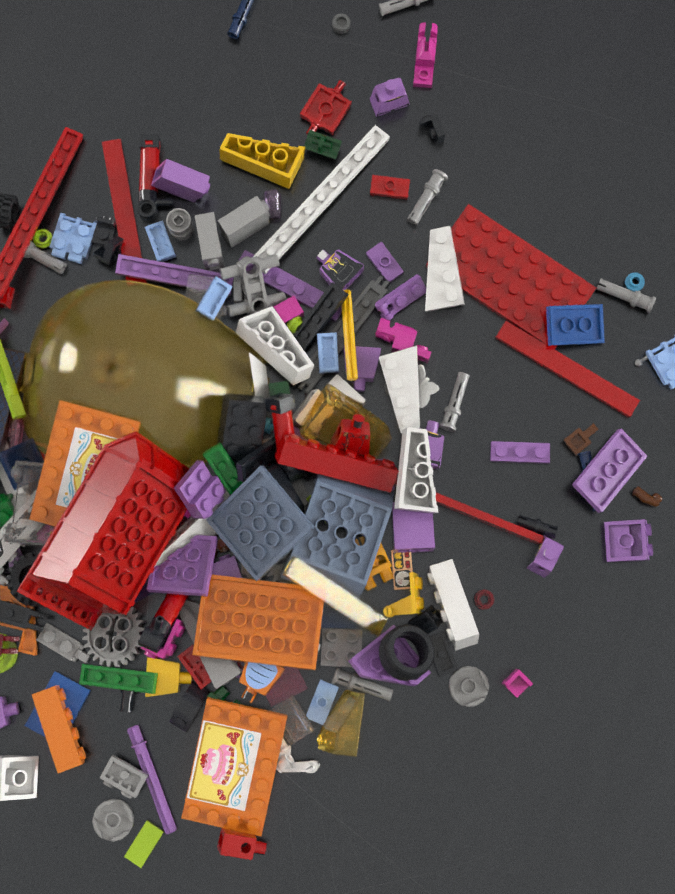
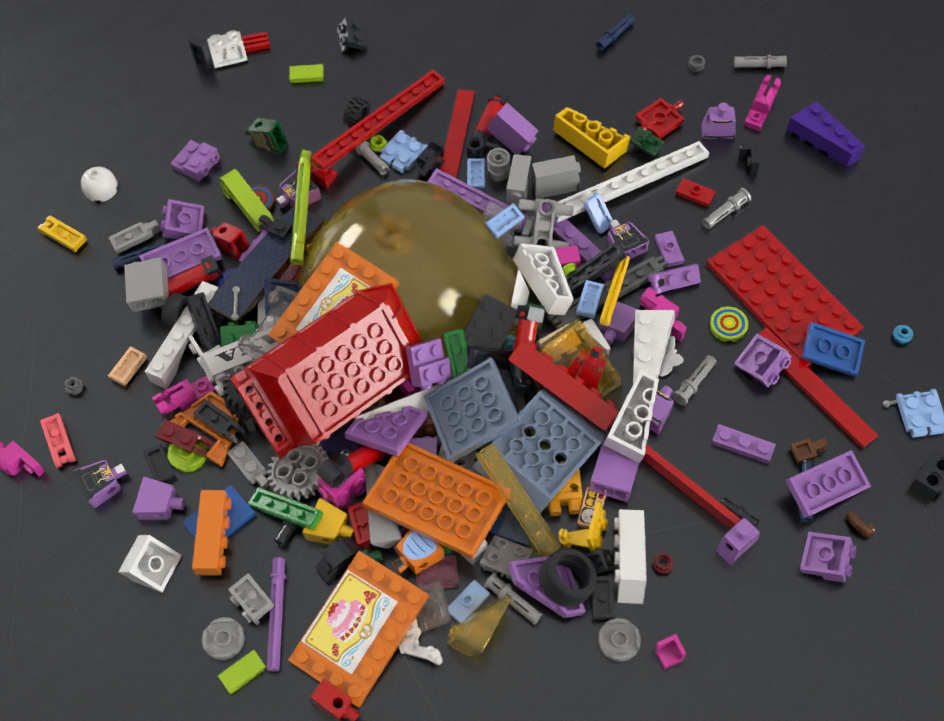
camera: 25 degrees right, 20 degrees down
clear purple cone [263,189,282,219] -> none
white wedge [425,226,465,312] -> none
light grey pin [596,278,656,313] -> none
none -> light blue plate [583,193,613,234]
none -> lime tile [710,306,748,342]
none -> medium lavender plate [734,333,792,387]
none -> dark purple wedge [786,101,865,167]

